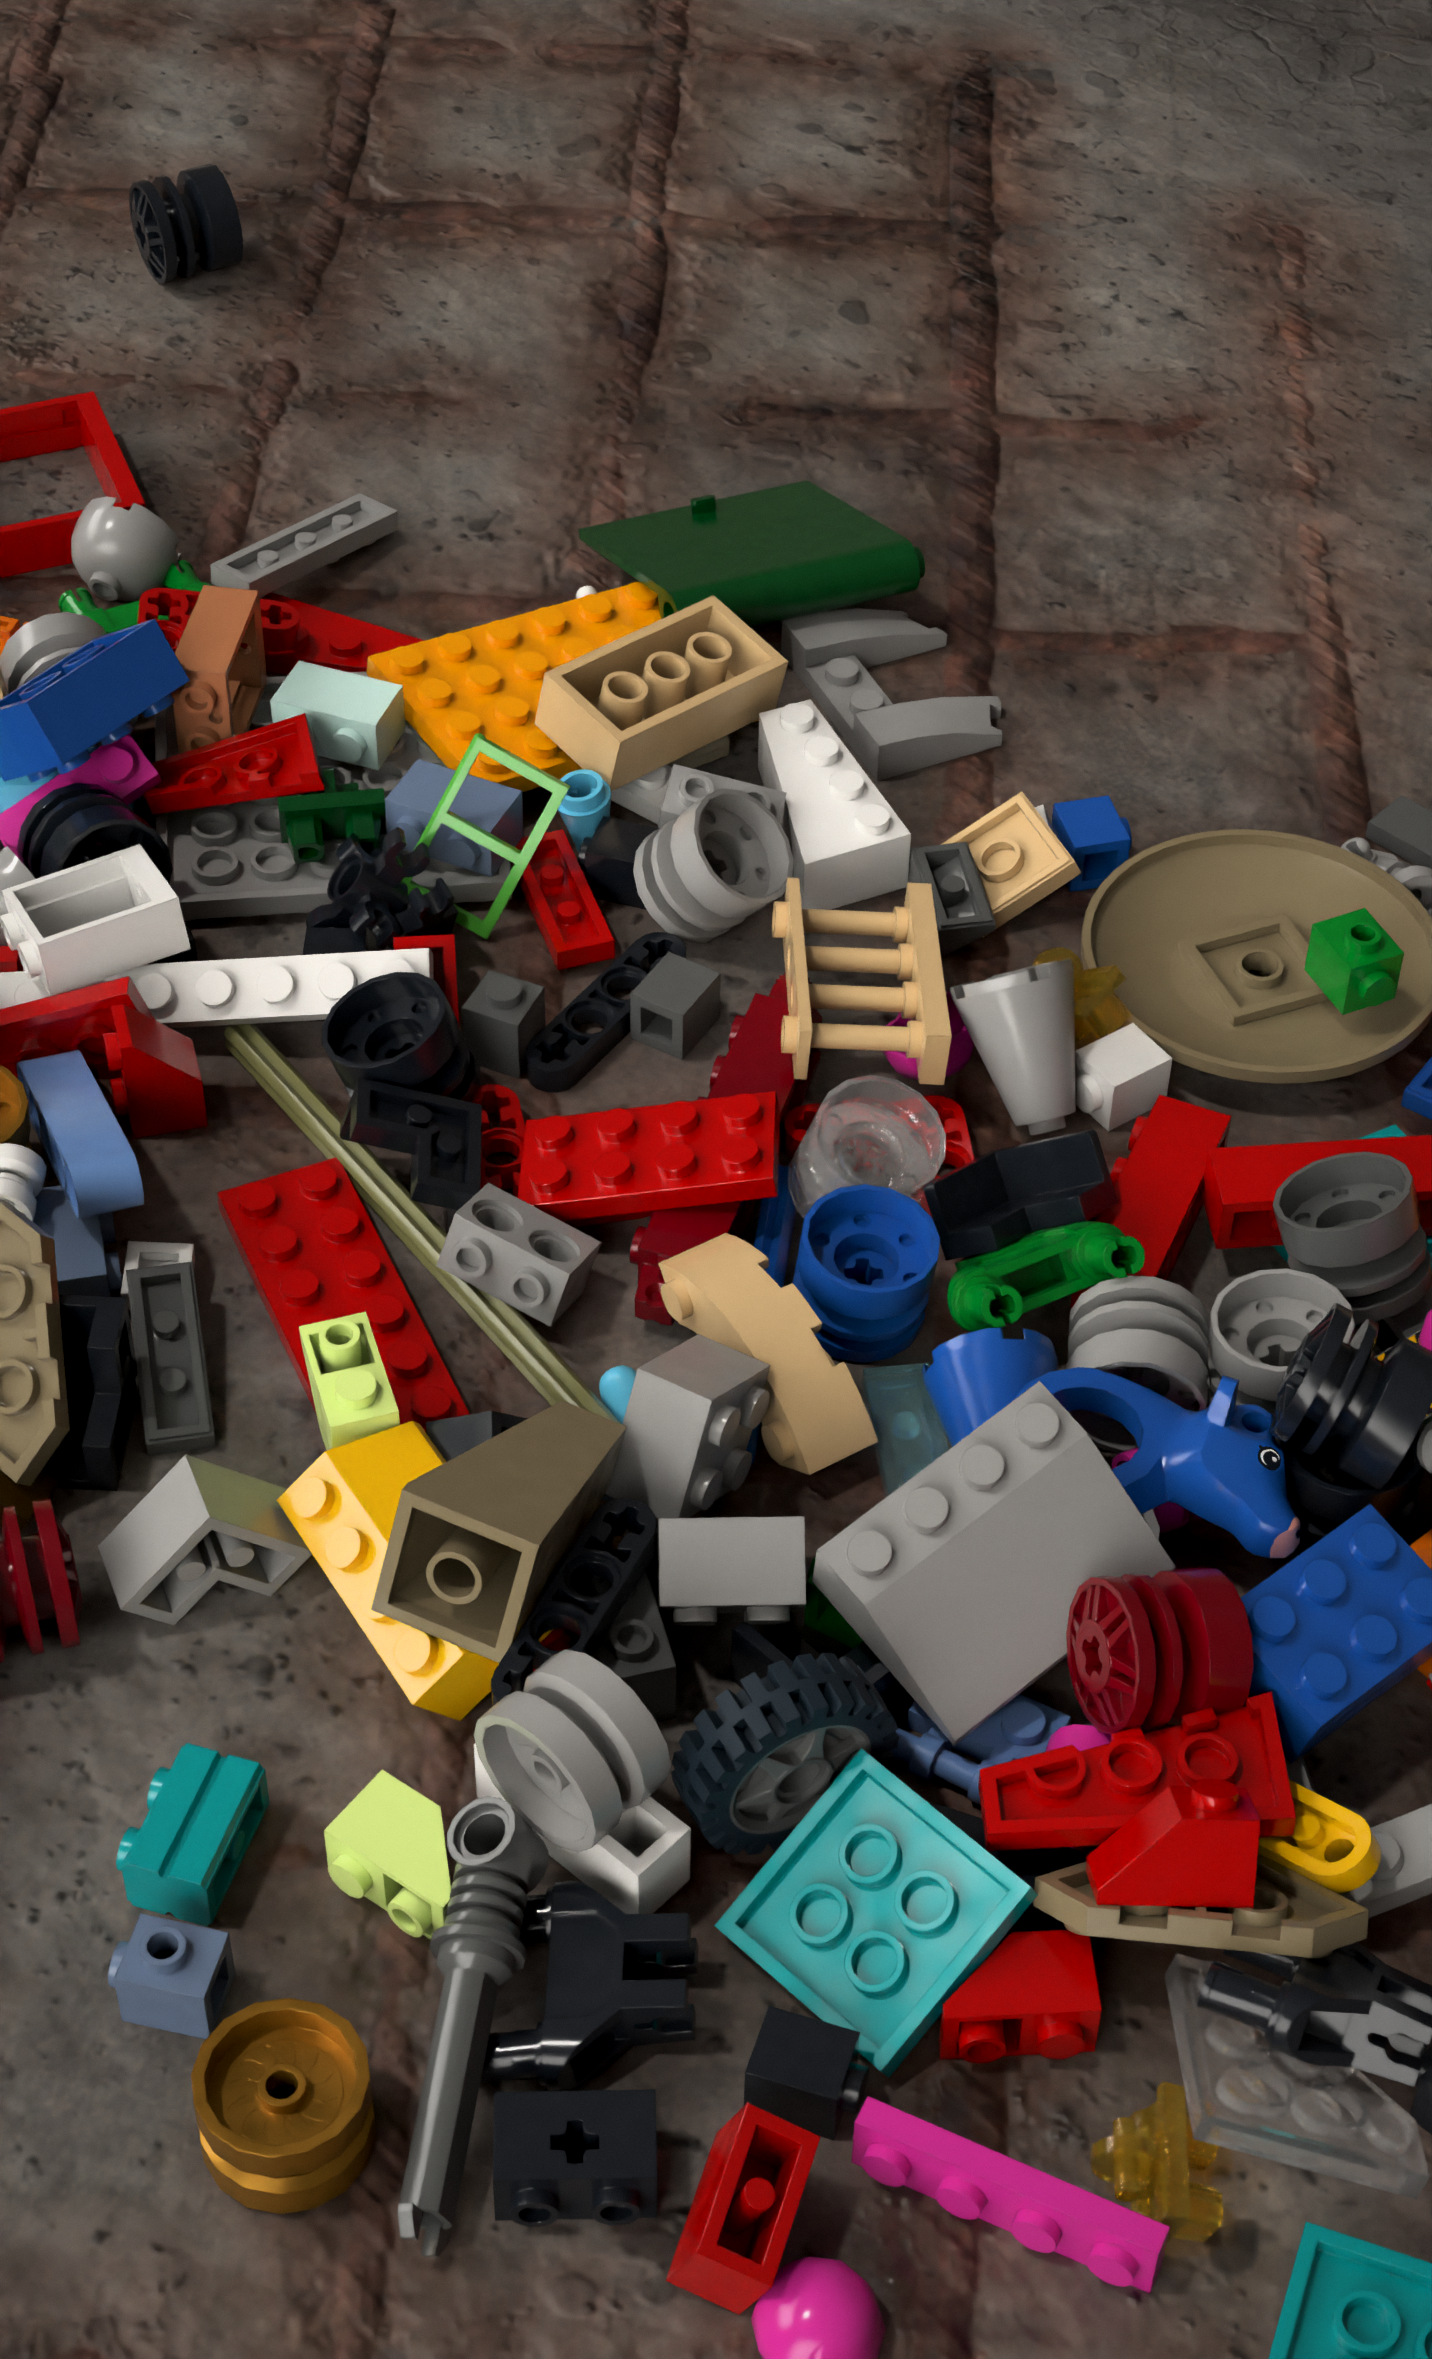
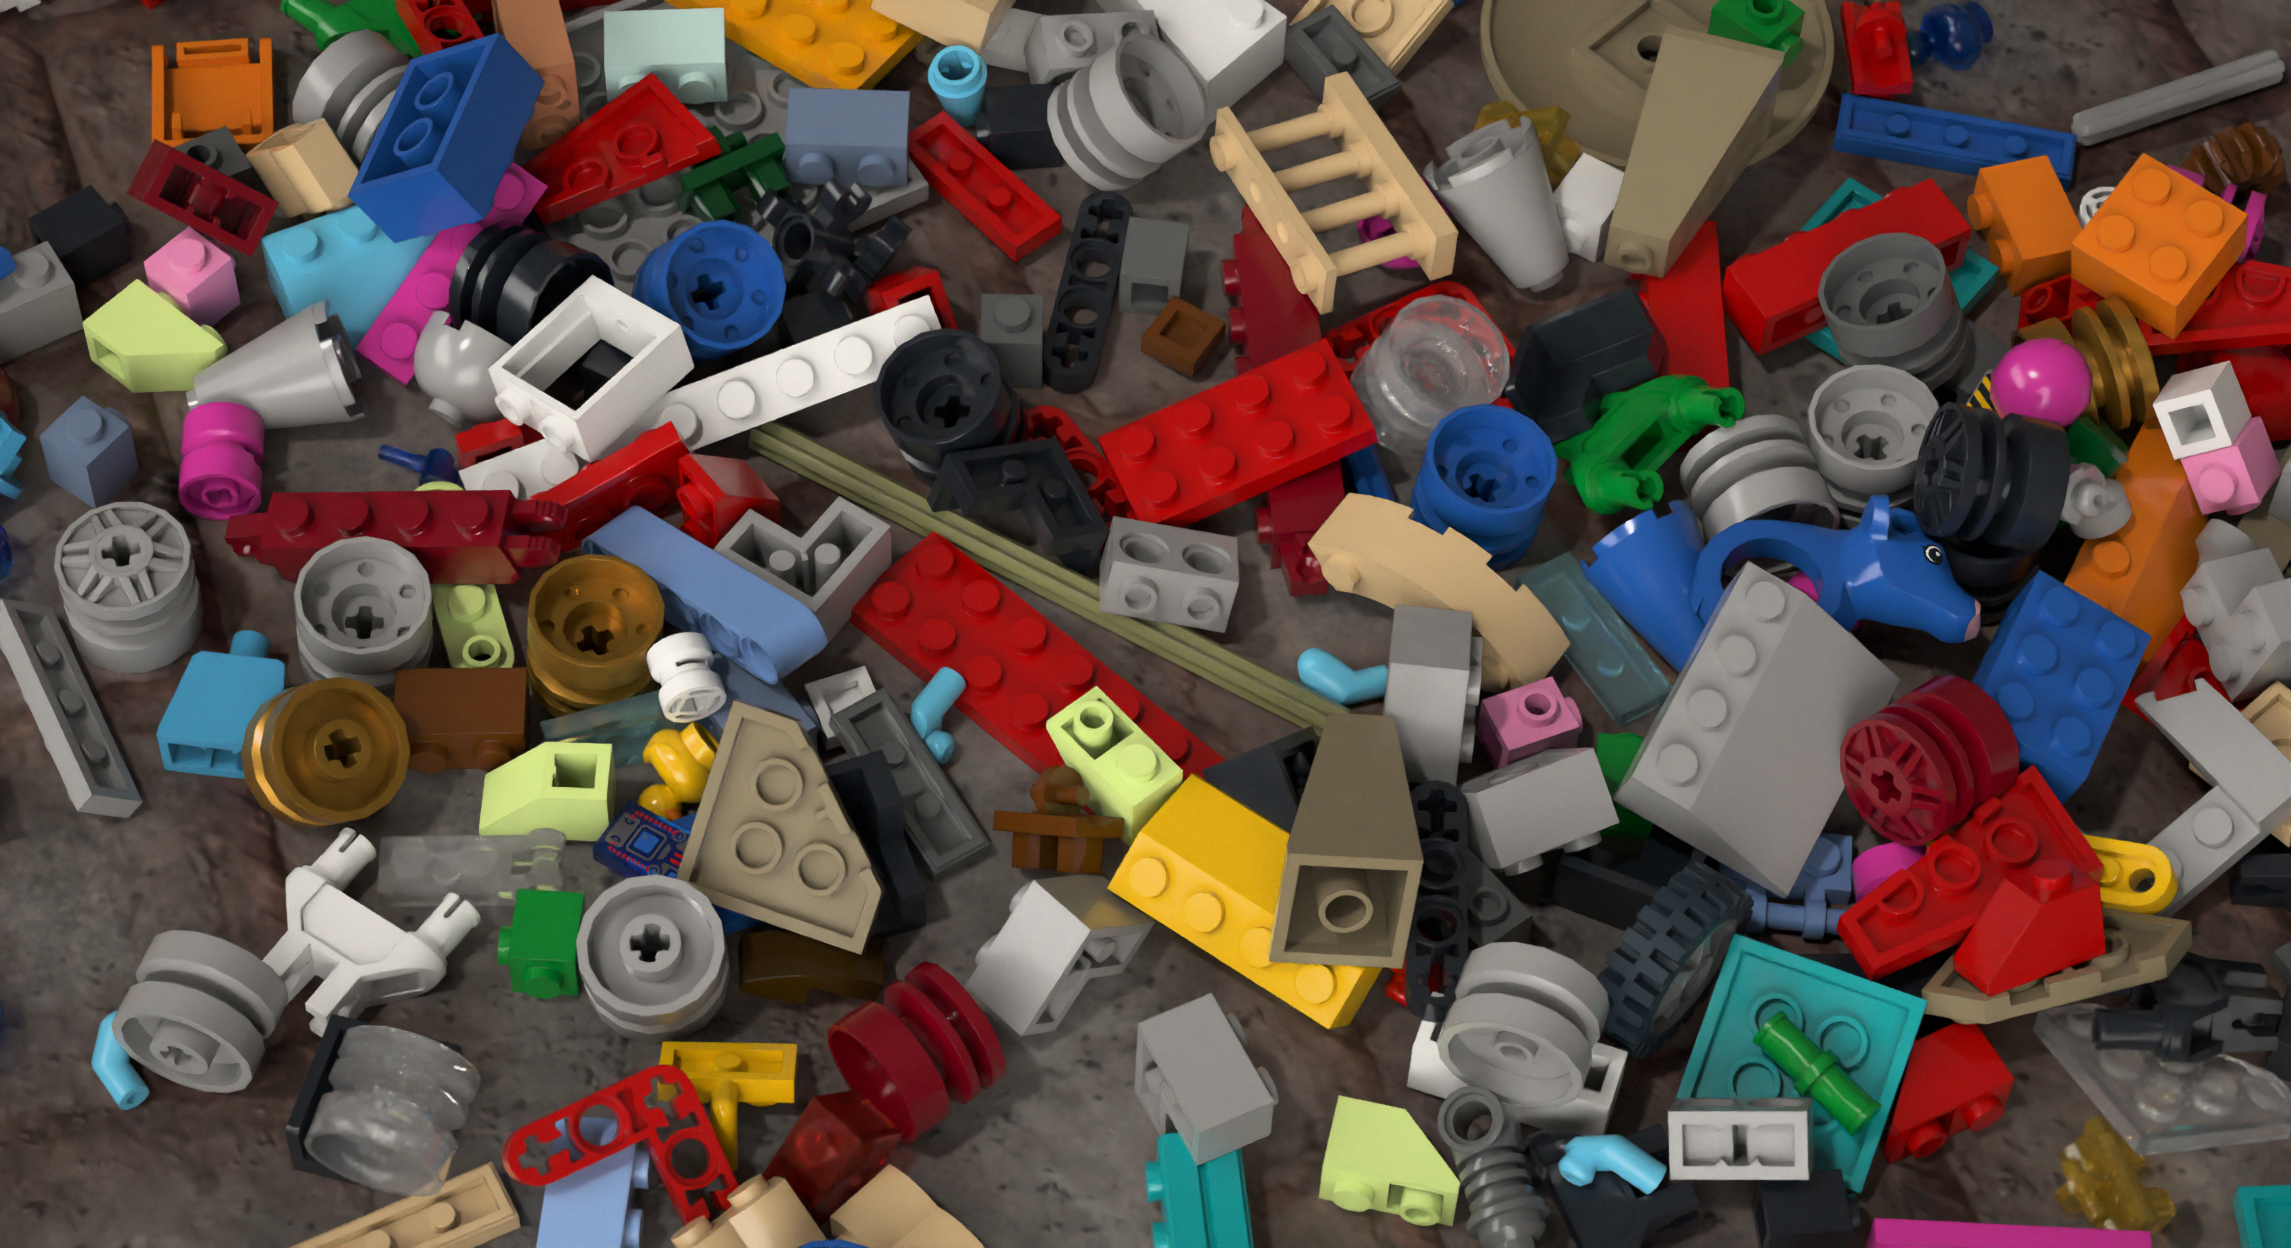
camera: 25 degrees left, 10 degrees up
bright green window [402,733,571,939] -> none
none -> blue wheel [631,220,786,364]
none -> light grey brick [713,496,892,655]
none -> medium azure arm [910,667,966,766]
none -> reddish brown hips [993,765,1124,874]
none -> light grey brick [1134,992,1278,1166]
none -> reddish brown plate [1141,296,1226,378]
none -> bright pink brick [1476,676,1583,769]
none -> medium azure arm [1558,1134,1667,1195]
none -> dark tan slope [1603,24,1785,278]
none -> light grey brick [1668,1097,1815,1180]
none -> green pin [1752,1011,1882,1136]

